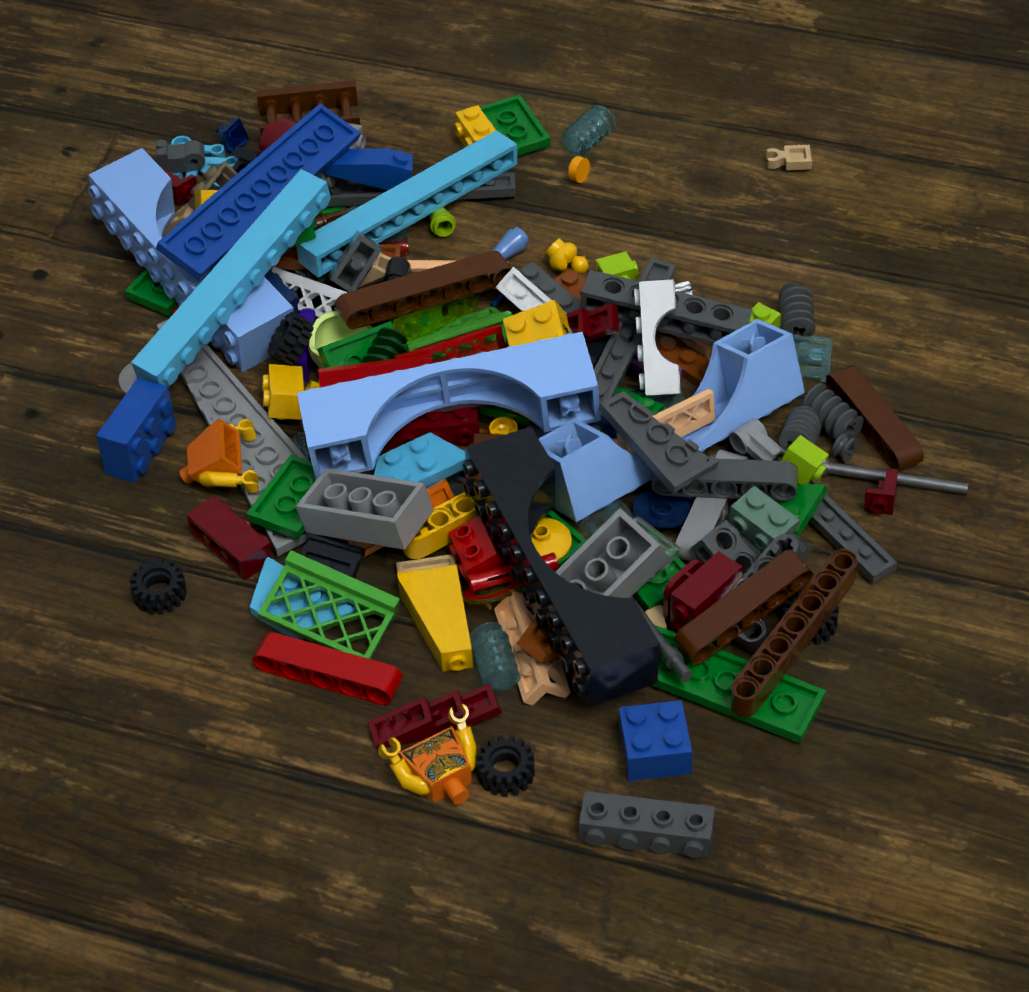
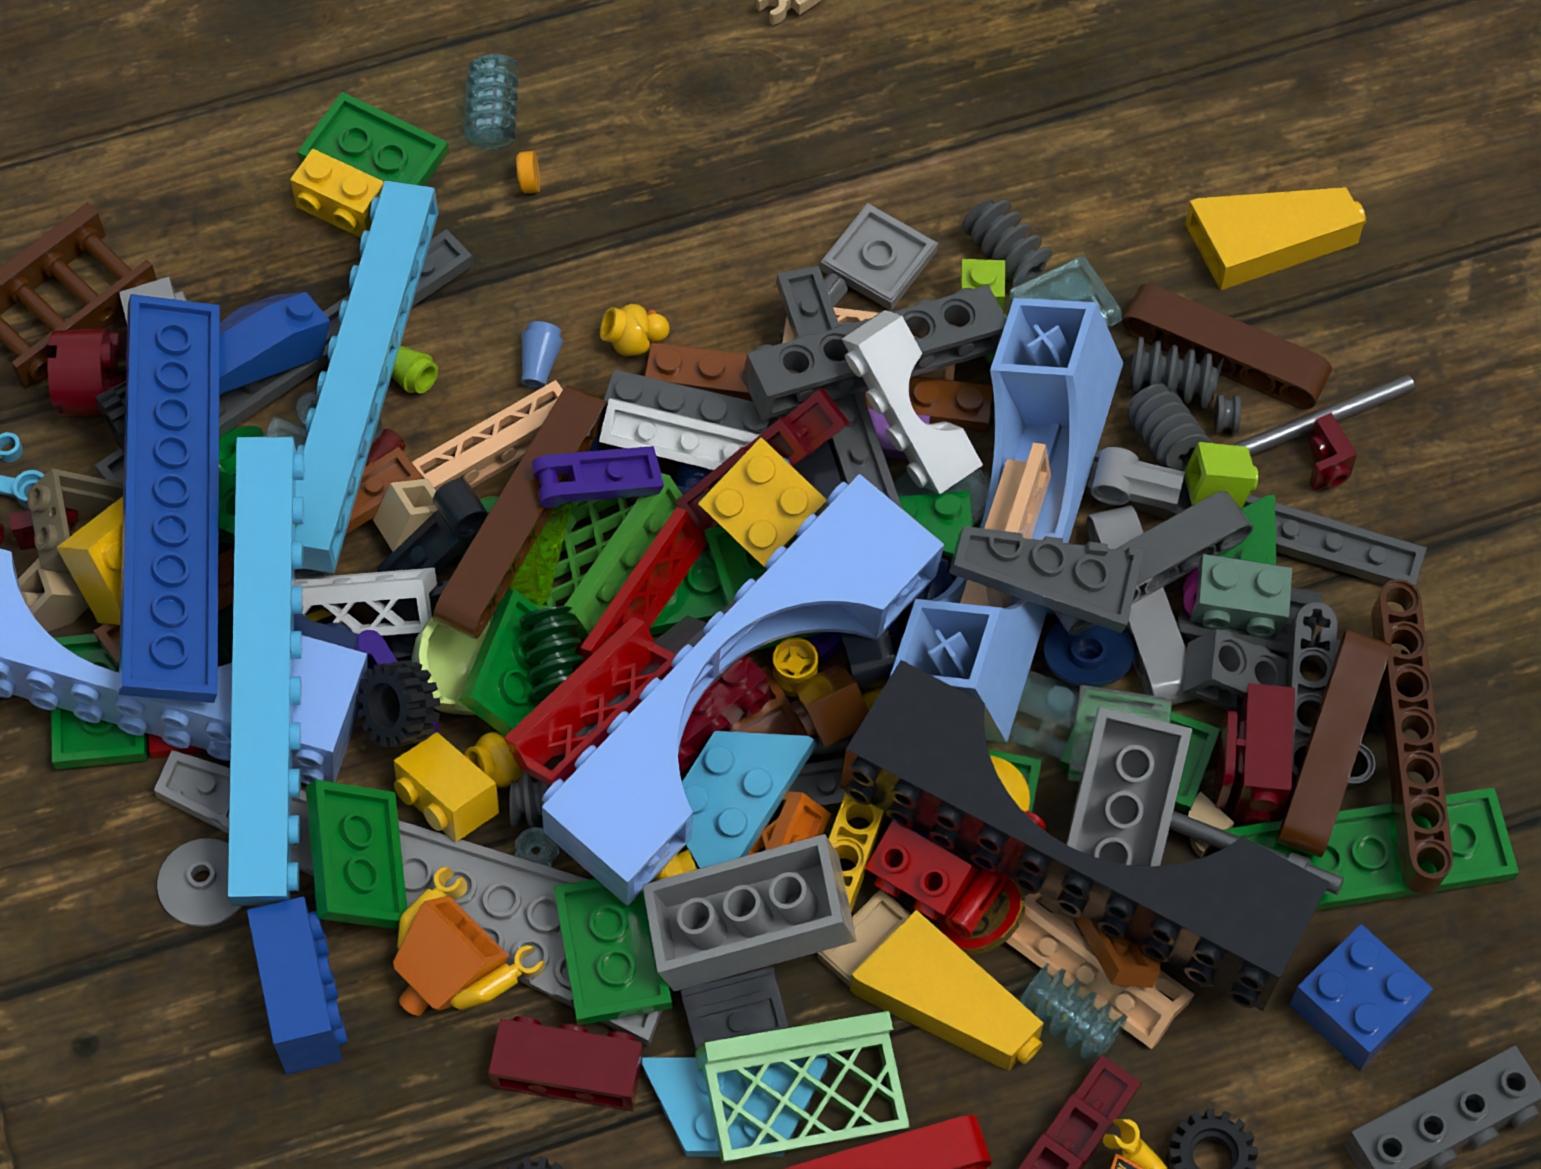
camera: 40 degrees left, 15 degrees up
black tile [232,145,259,173] -> none
dark grey brick [328,230,382,292] -> none
lime brick [596,251,639,281] -> none
none -> green plate [306,779,407,929]
none -> dark purple plate [531,446,664,508]
none -> light grey plate [820,203,938,310]
none -> yellow slope [1185,187,1366,290]

